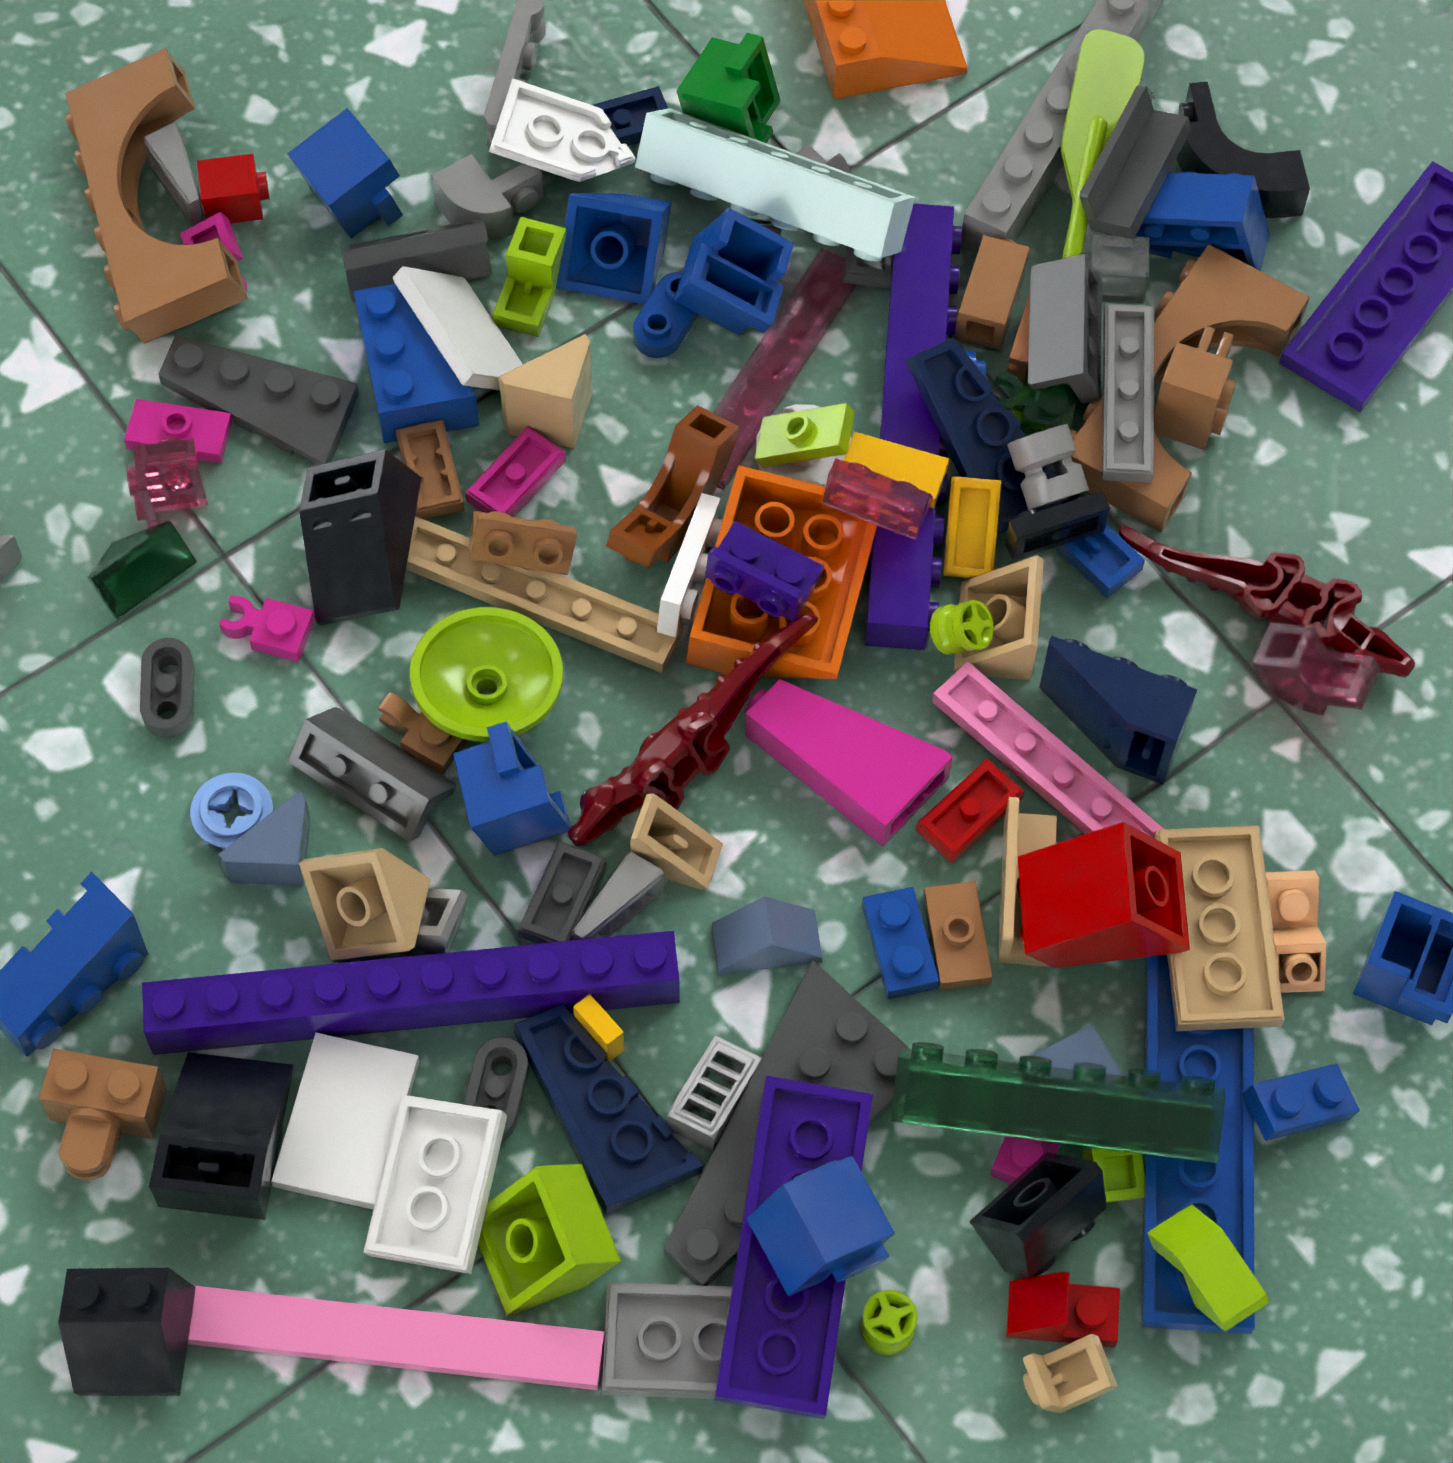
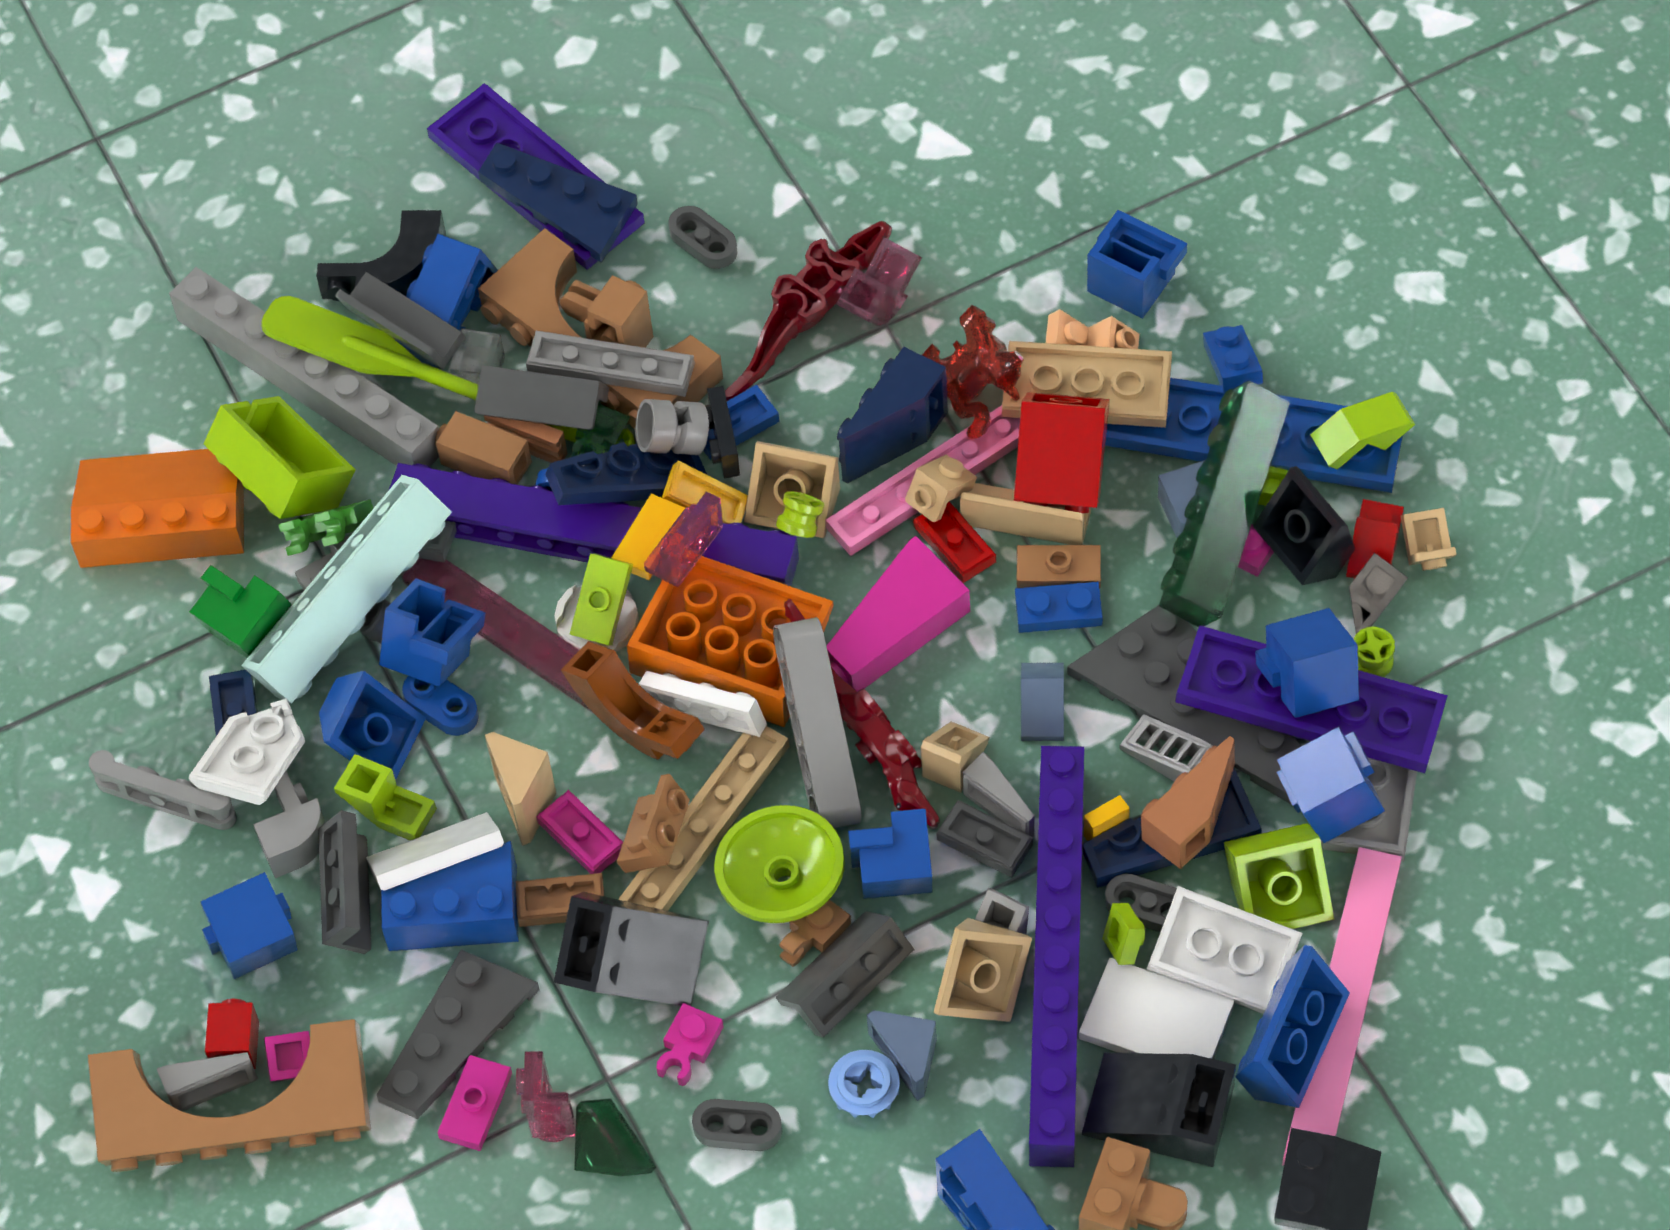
camera: 75 degrees left, 5 degrees down
dark purple bracket [705,521,824,621] -> none
none -> lime piece [203,396,356,519]
none -> bright green plate [278,499,373,556]
none -> dark blue wing [478,143,638,263]
none -> dark grey plate [668,206,737,269]
none -> light grey beam [773,617,862,829]
none -> tan bracket [905,454,977,522]
none -> clear red animal [922,305,1024,439]
none -> lime plate [1102,903,1145,965]
none -> nougat slope [1141,736,1235,869]
none -> blue slope [1235,945,1350,1108]
none -> plate [1277,727,1385,843]
none -> slope [1349,553,1408,634]

